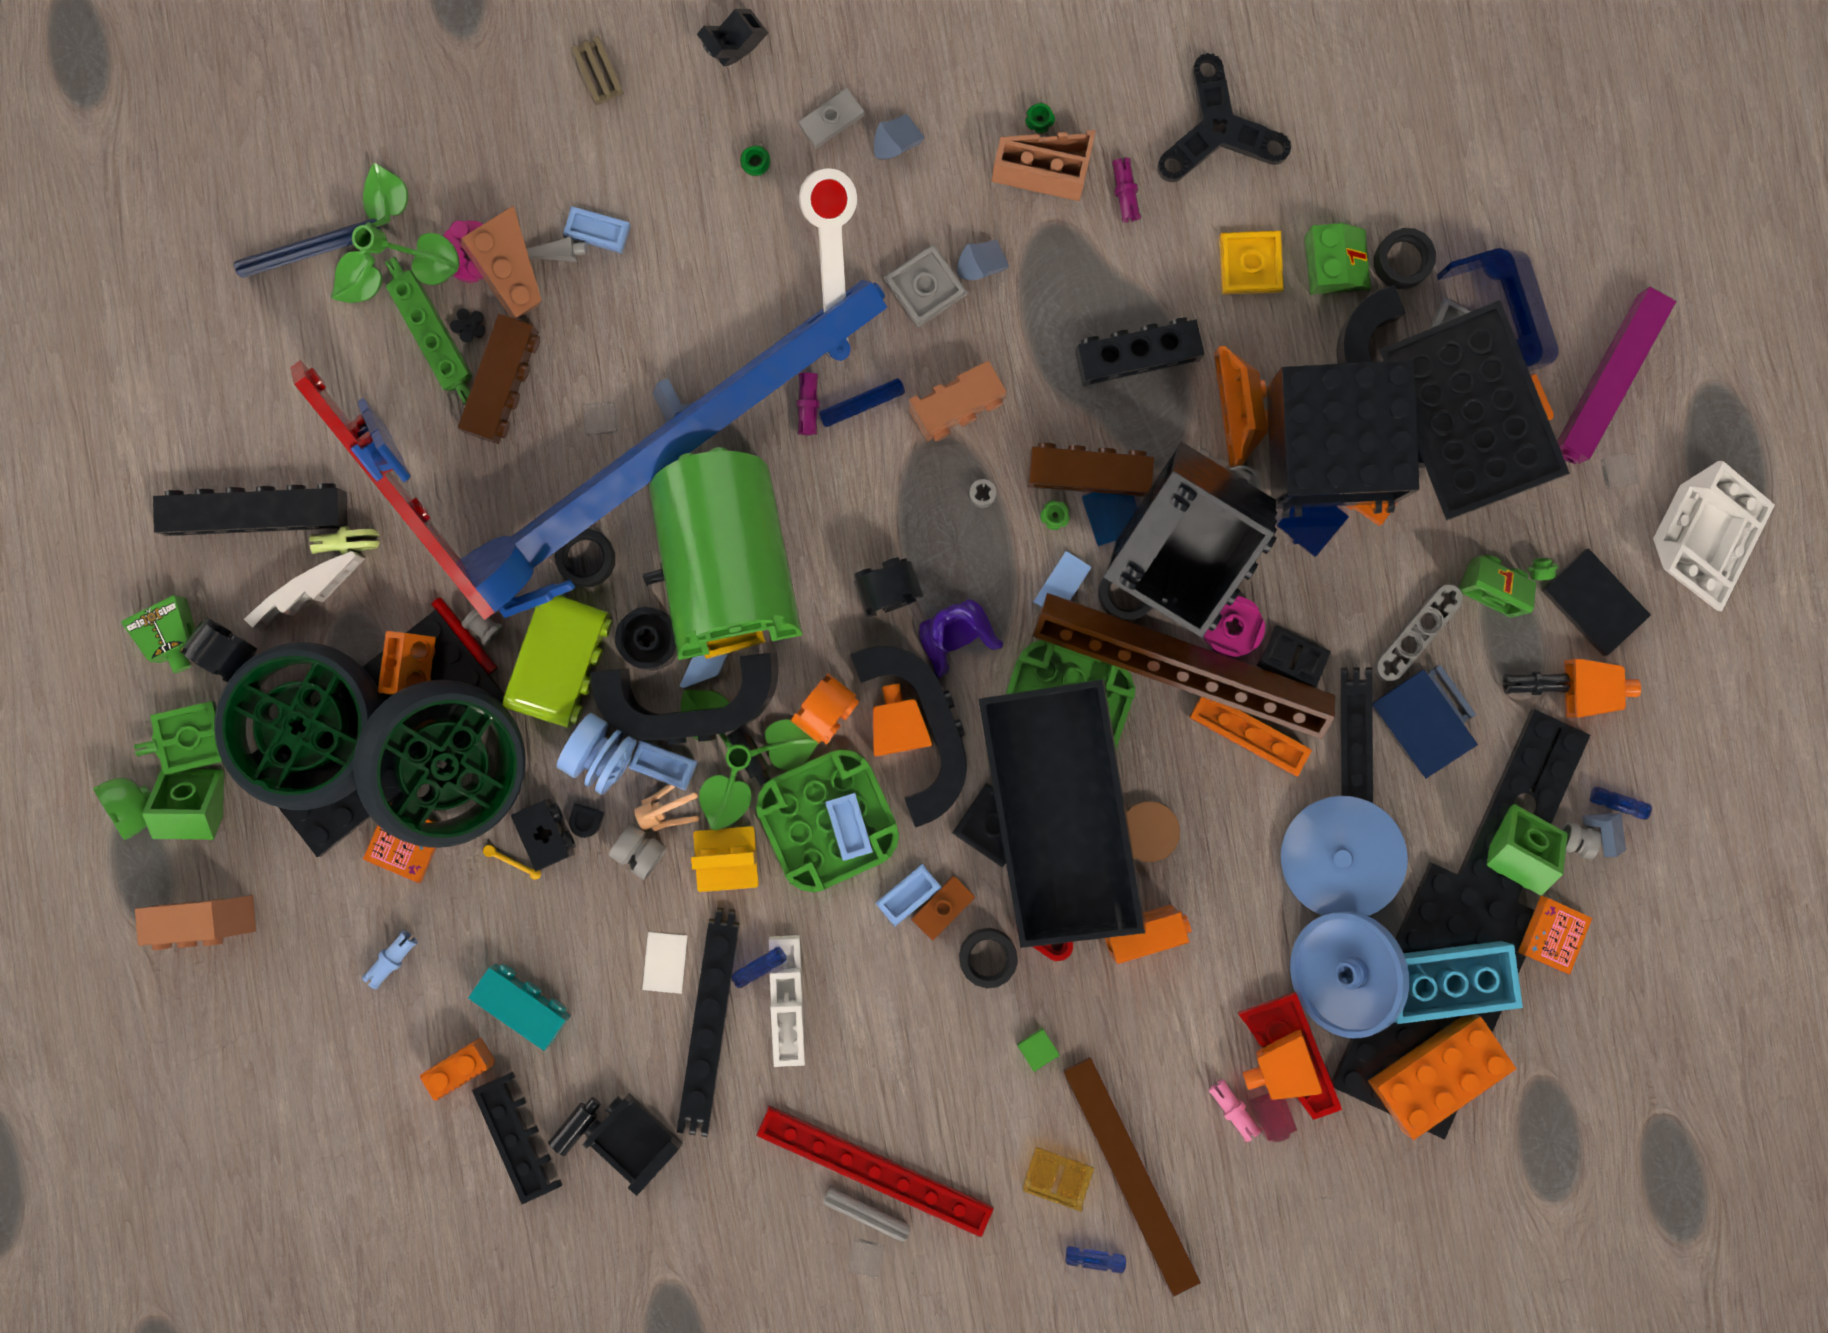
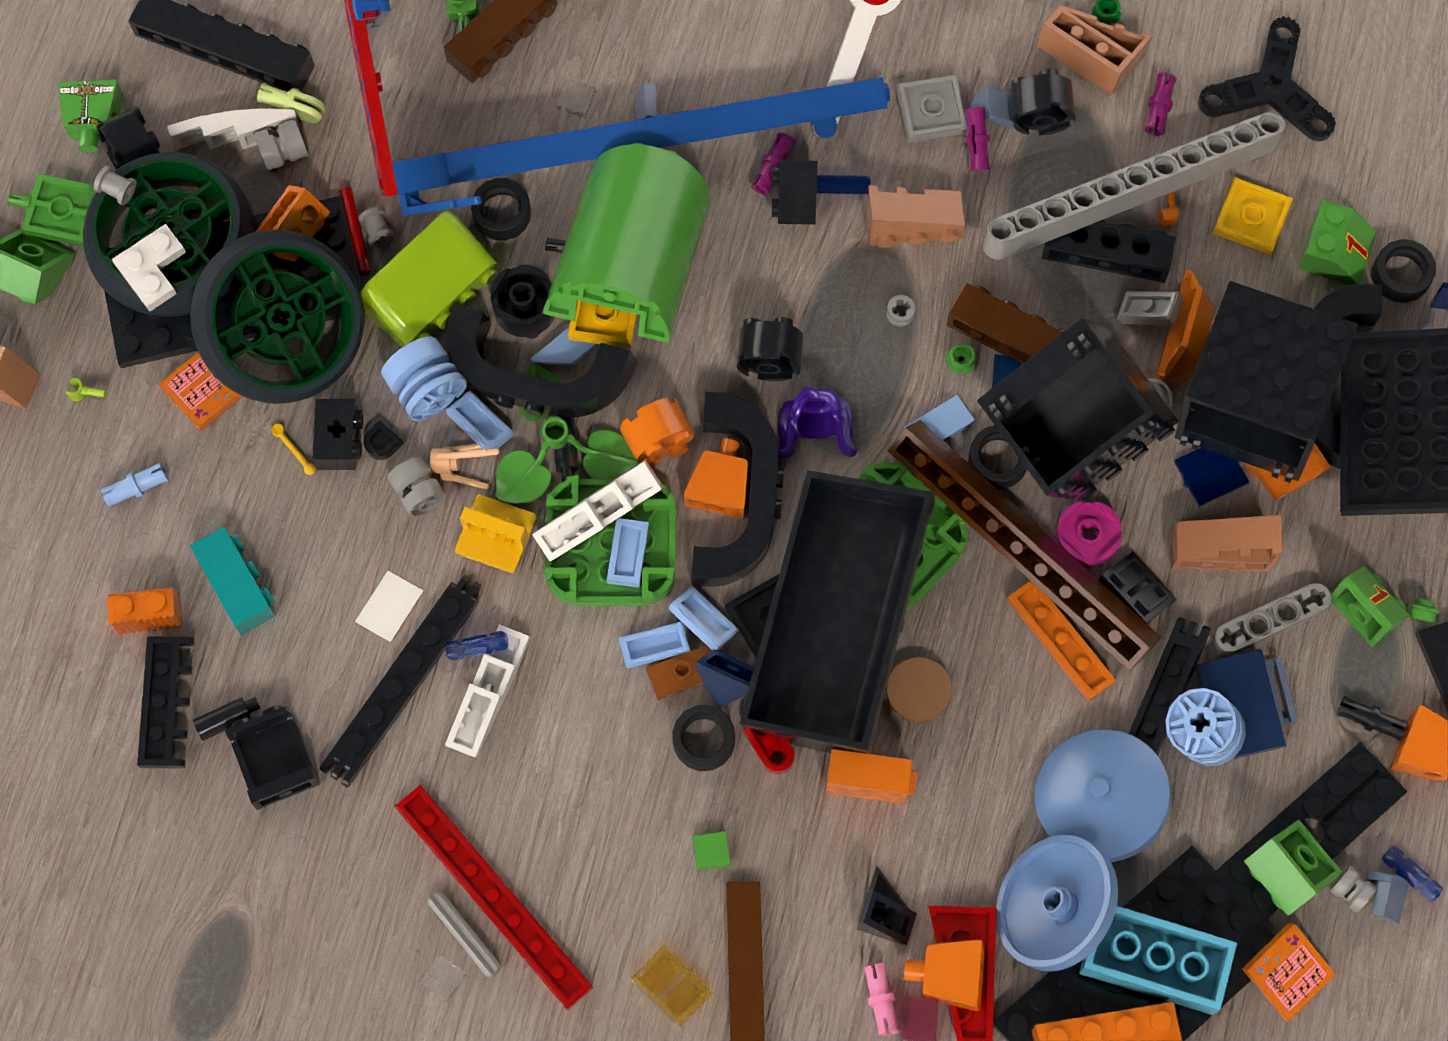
camera: 30 degrees right, 15 degrees down
none -> lime hand [65,378,108,401]
none -> light grey bush [93,165,137,206]
none -> white plate [112,224,186,312]
none -> light grey wheel [253,119,309,171]
none -> white slope [532,460,663,561]
none -> light blue tile [668,586,739,651]
none -> dark blue slope [695,649,754,708]
none -> black brick [772,160,818,225]
none -> black slope [856,866,917,945]
none -> magenta pin [965,107,990,171]
none -> light grey beam [983,112,1285,260]
none -> black brick [1010,68,1076,135]
none -> light grey plate [1116,291,1184,325]
none -> orange hand [1159,191,1179,227]
none -> light blue wheel [1166,688,1246,766]
none -> nougat wedge [1172,515,1283,572]

